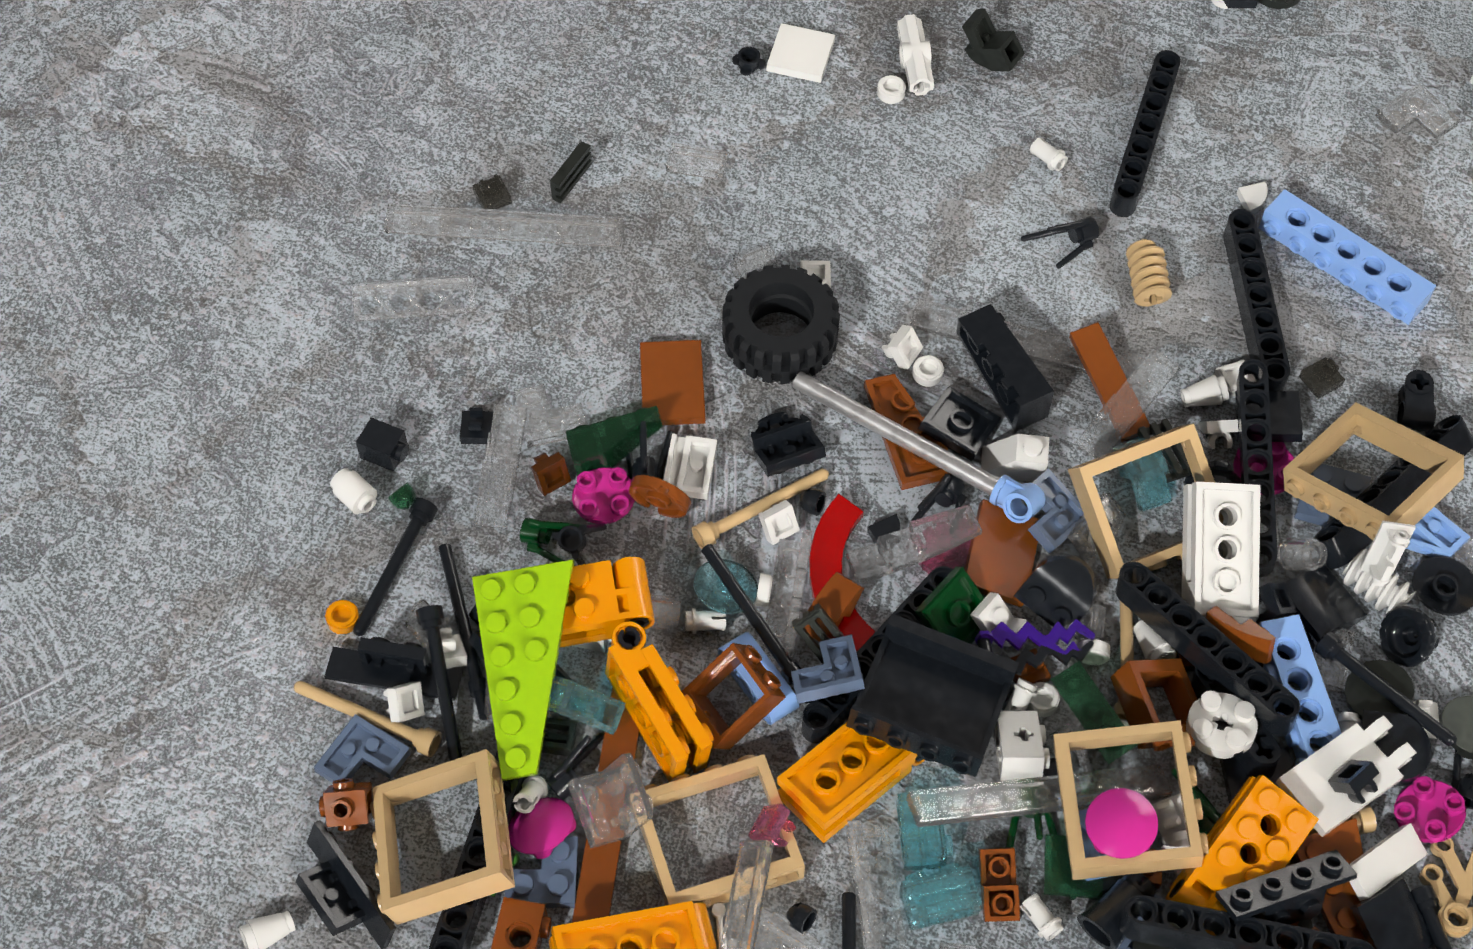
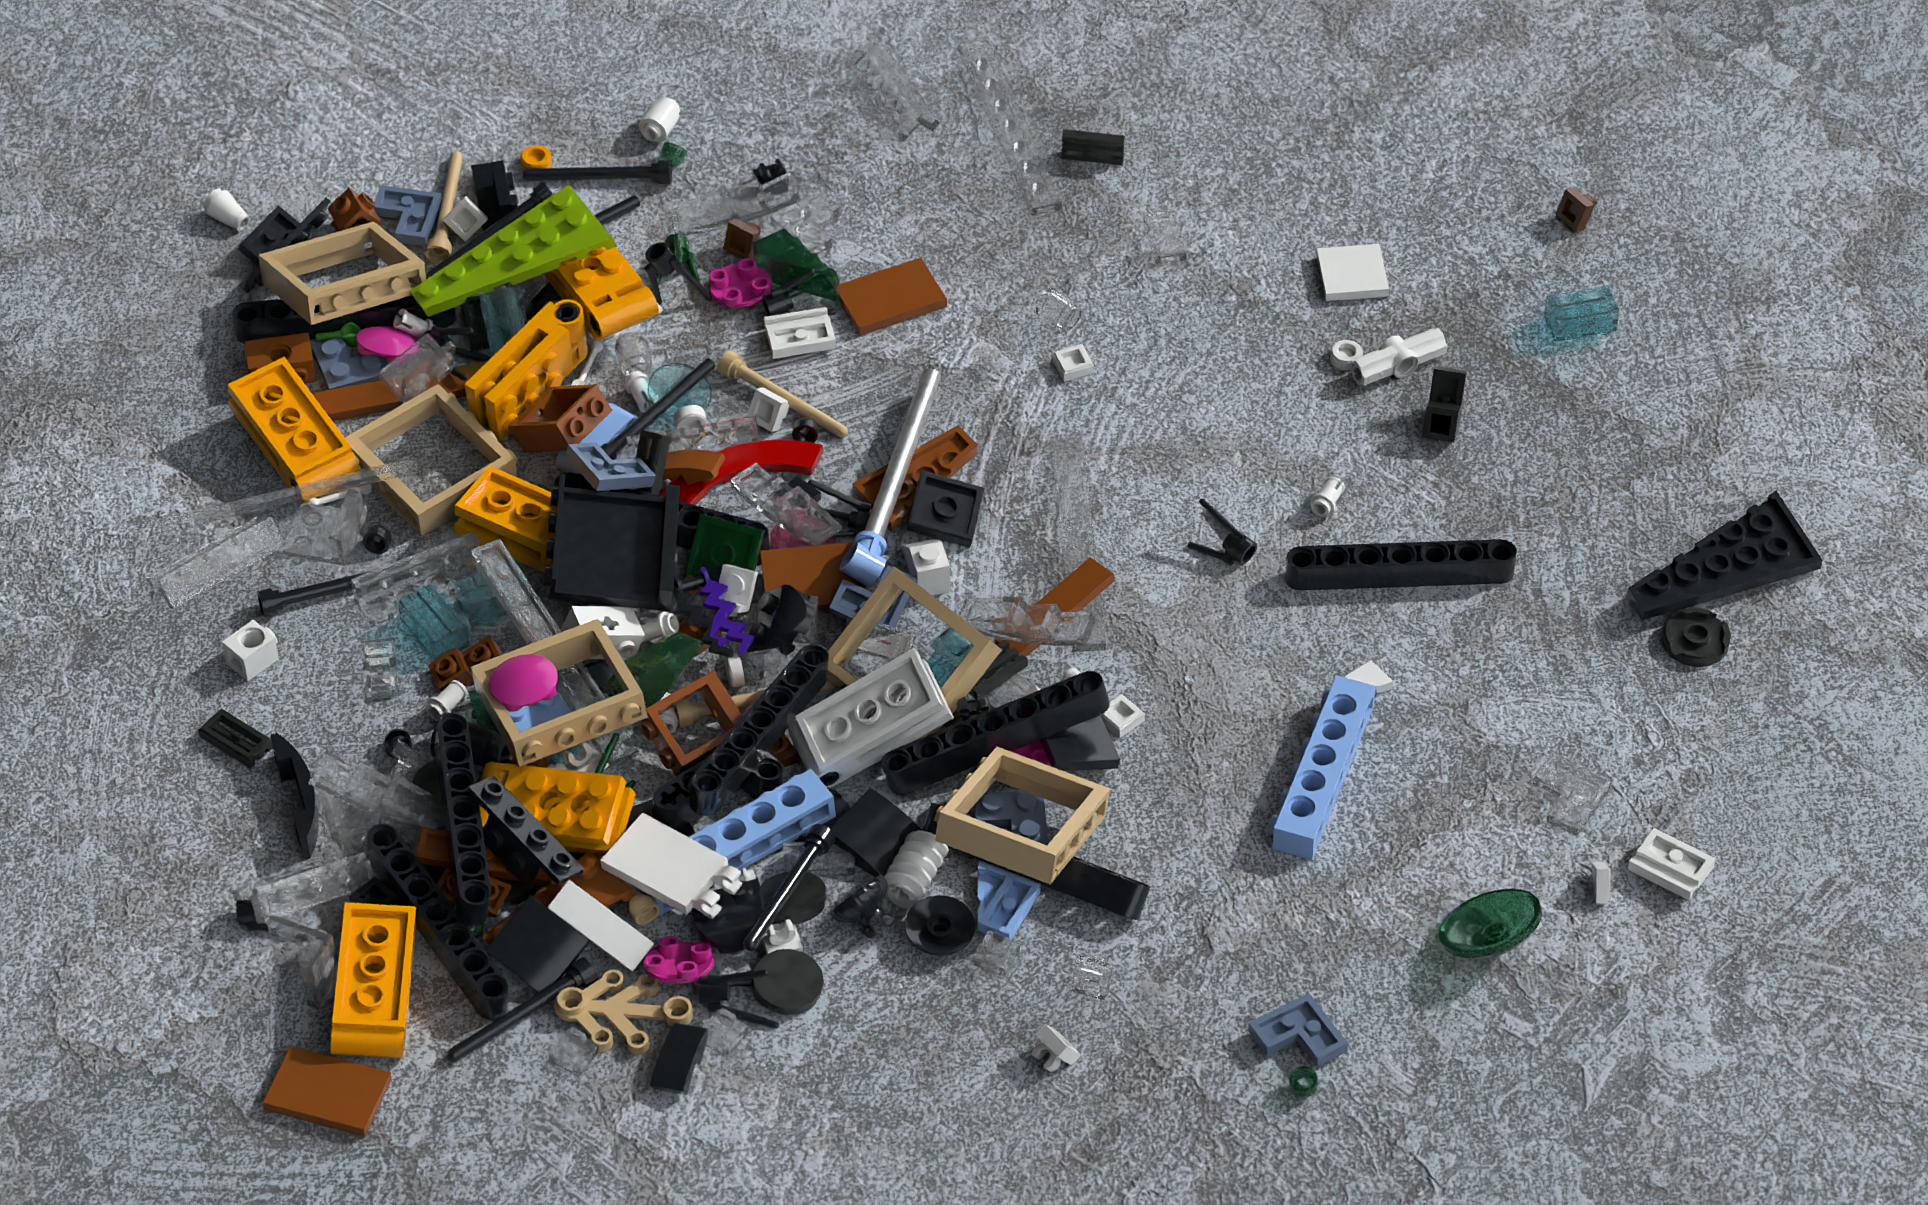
camera: 70 degrees right, 10 degrees down
black brick [356,418,409,471] -> none
clear smoke tile [473,174,512,213] -> none
dark orange tile [629,475,691,518] -> none
black tyre [722,264,840,384] -> none
black plate [732,47,766,76] -> none
clear pink tile [748,803,796,847] -> none
black slope [751,412,826,477] -> none
white tile [881,325,923,369] -> none
white tile [912,355,944,387] -> none
black wedge [956,304,1054,432] -> none
tan piece [1126,239,1172,307] -> none
white plate [1186,690,1258,759] -> none
dark orange slope [1206,606,1276,664] -> none
black beam [1223,209,1290,391] -> none
black tile [1258,582,1297,619] -> none
clear brick [1277,537,1328,571] -> none
clear smoke tile [1299,357,1345,399] -> none
black tile [1328,759,1379,804] -> none
white hinge [1360,521,1416,587] -> none
black piece [1397,370,1436,432] -> none

